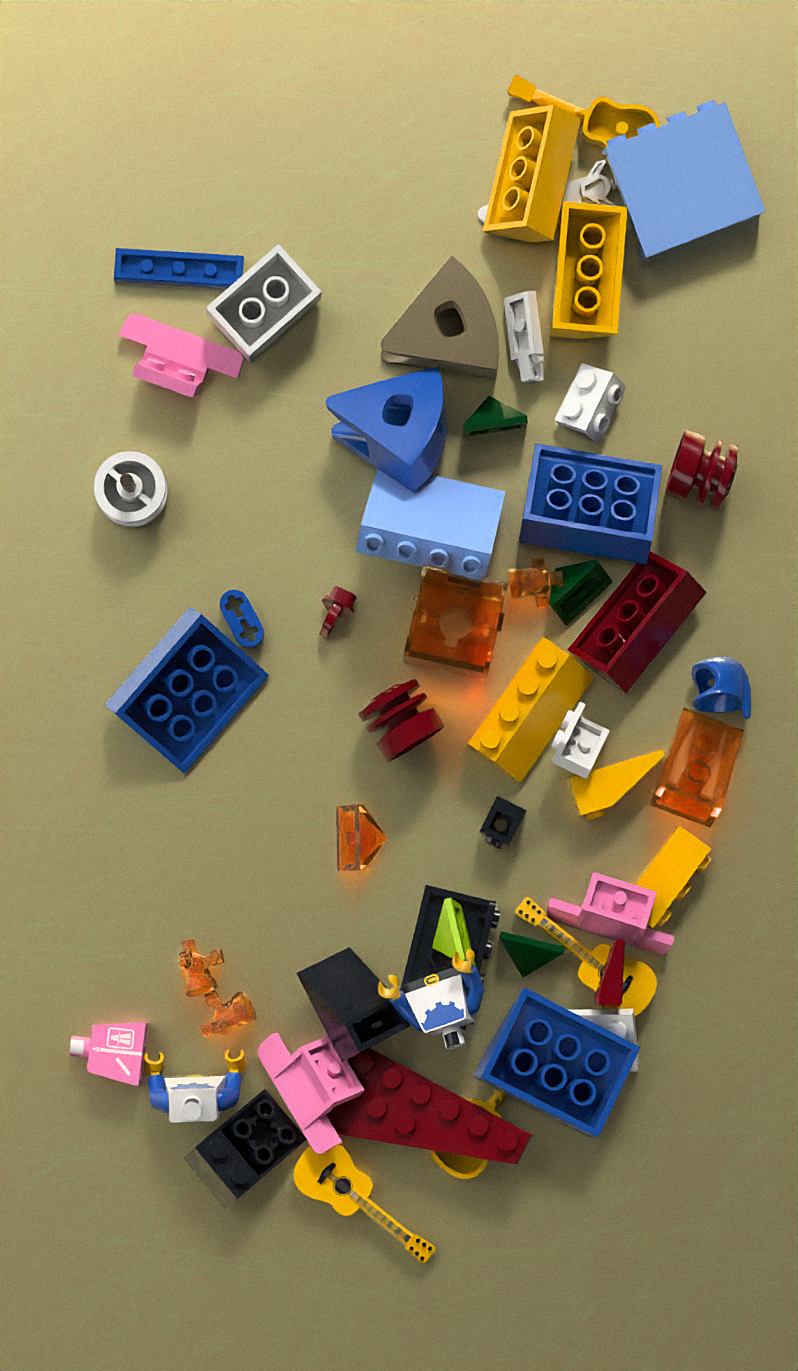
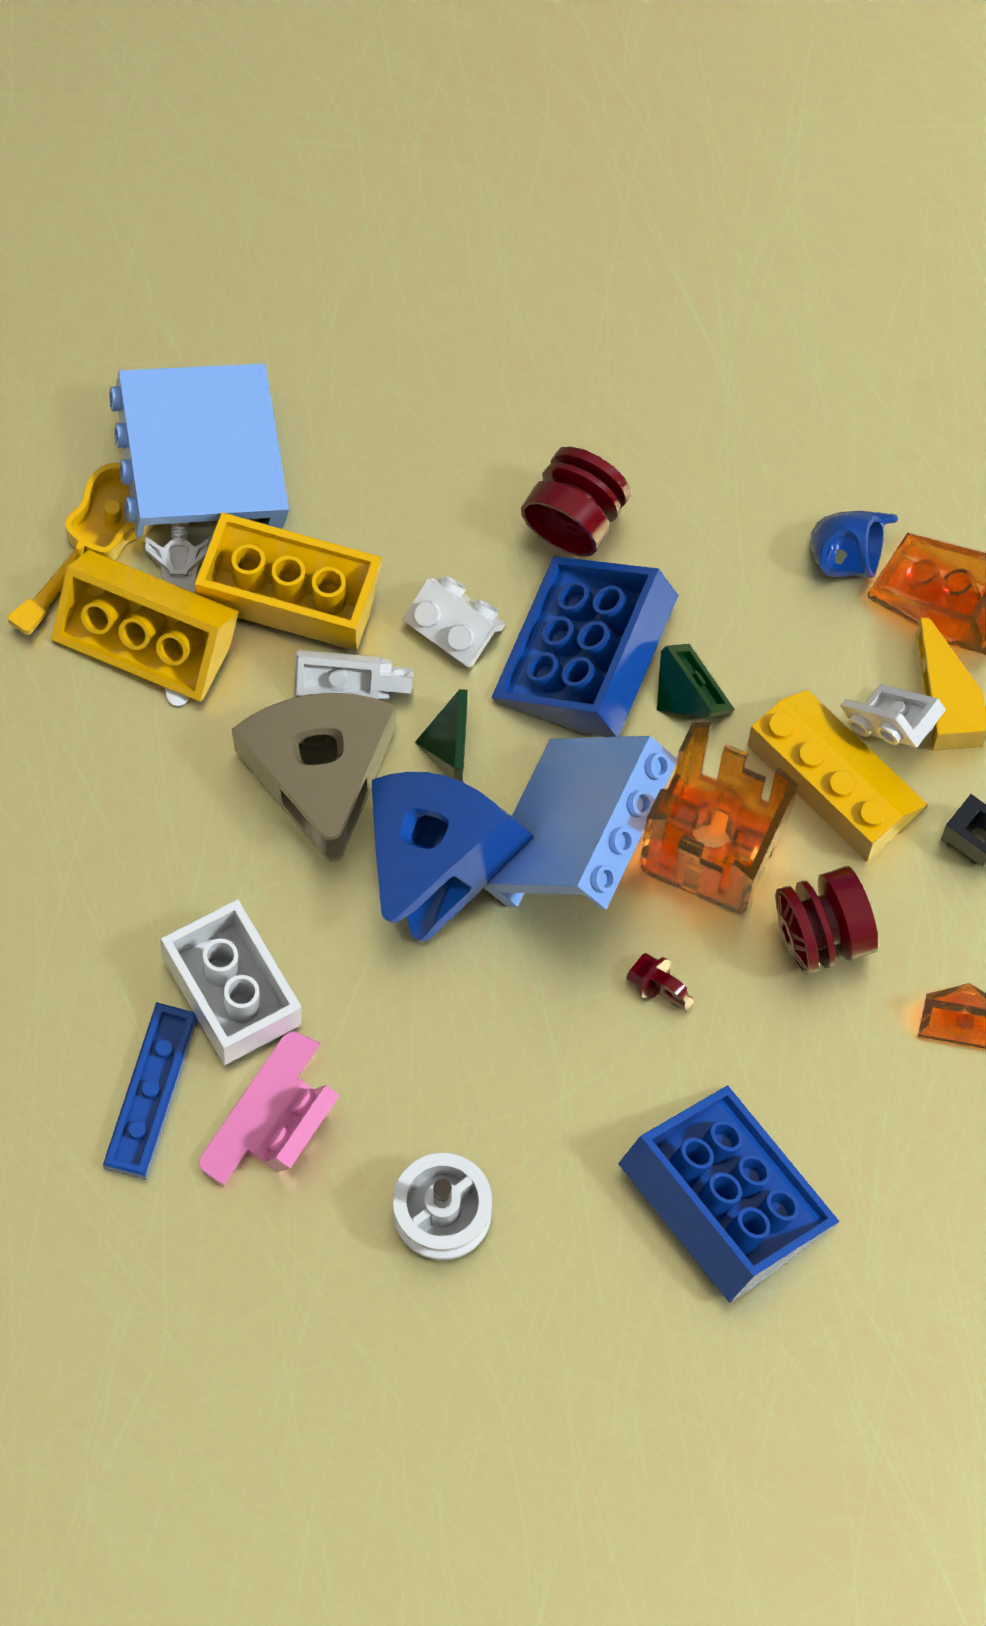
camera: 80 degrees left, 15 degrees down
blue beam [219,590,264,649] -> none
clear orange piece [508,557,564,608] -> none
dark red slope [567,551,707,693] -> none

